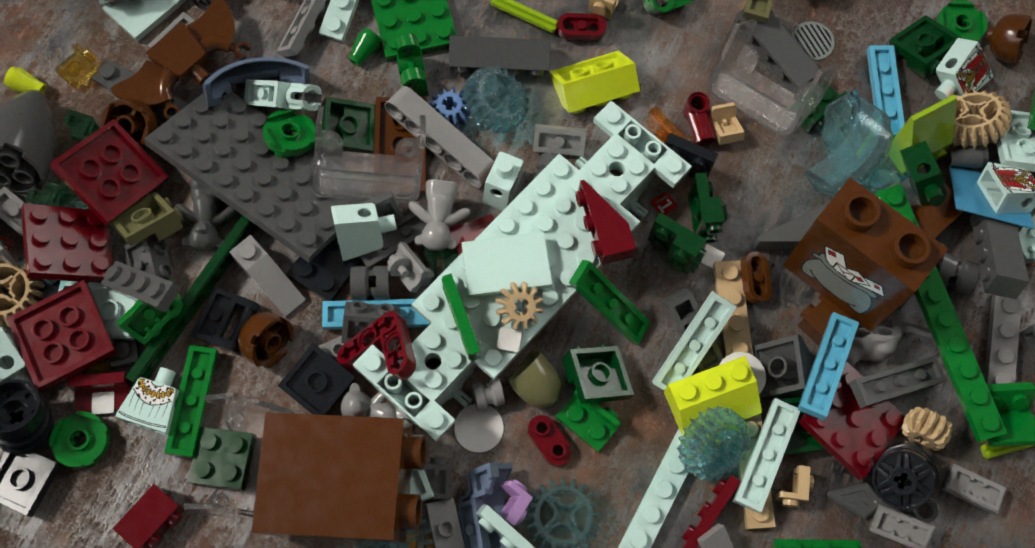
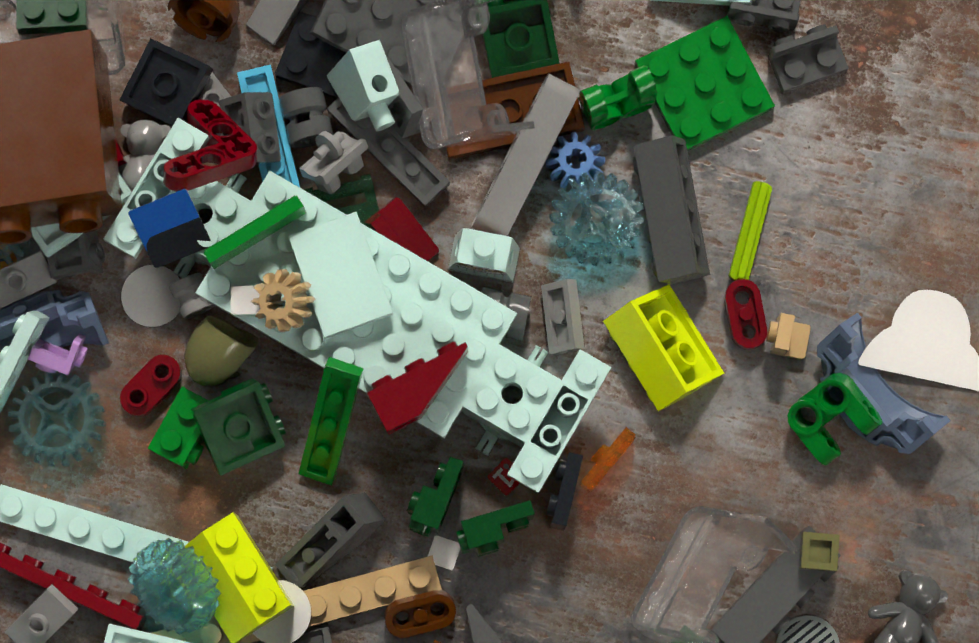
camera: 80 degrees right, 10 degrees up
green cone [348,28,381,67] -> none
light grey piece [408,179,470,251] -> none
light aqua plate [652,291,737,390] -> none
dark red piece [683,92,717,146] -> none
tan bracket [710,102,745,145] -> none
none -> sticker [128,189,211,268]

